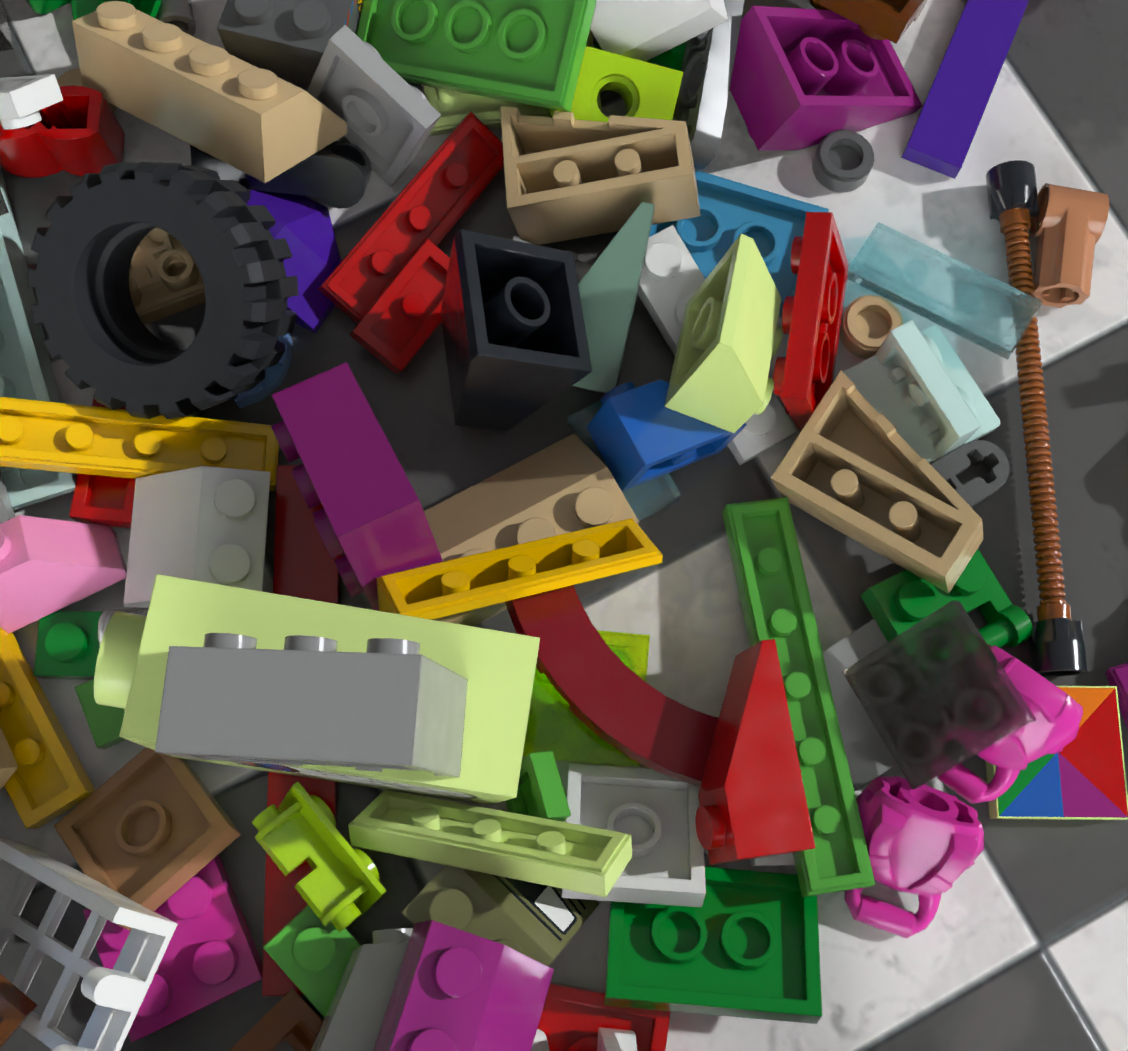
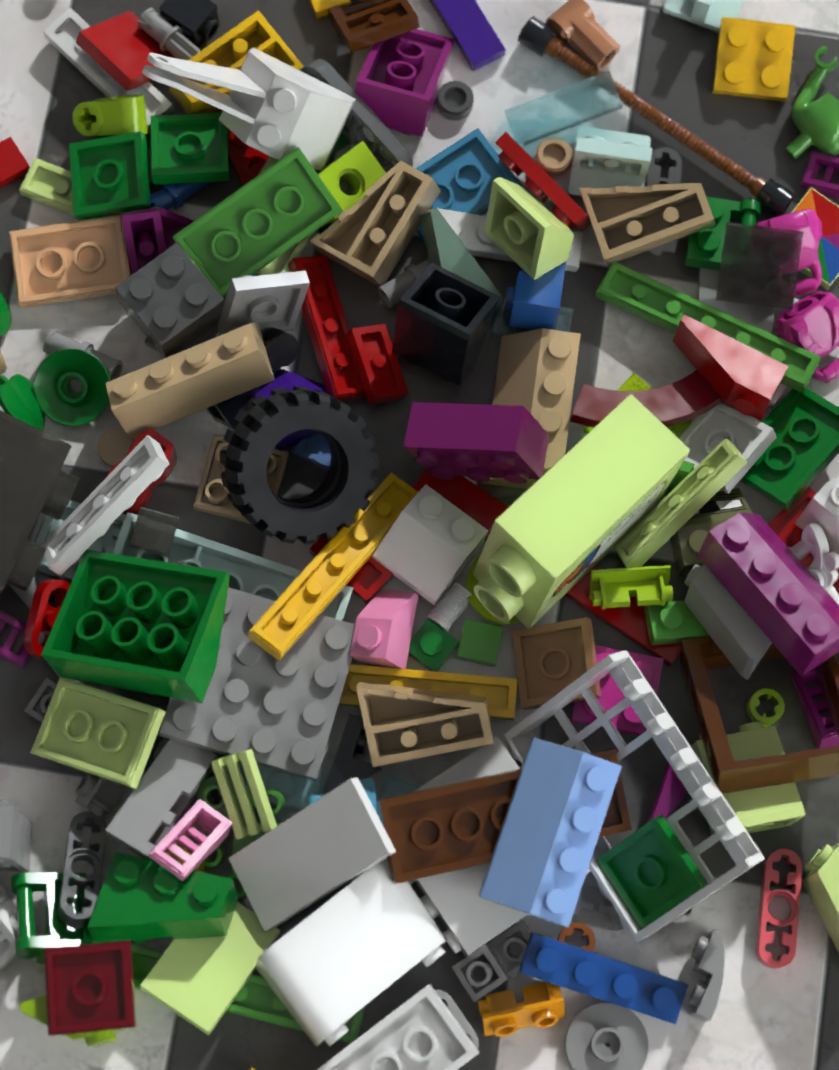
camera: 55 degrees left, 0 degrees up
light grey wedge [155,633,468,777] -> none
yellow slope [377,518,663,620] -> none

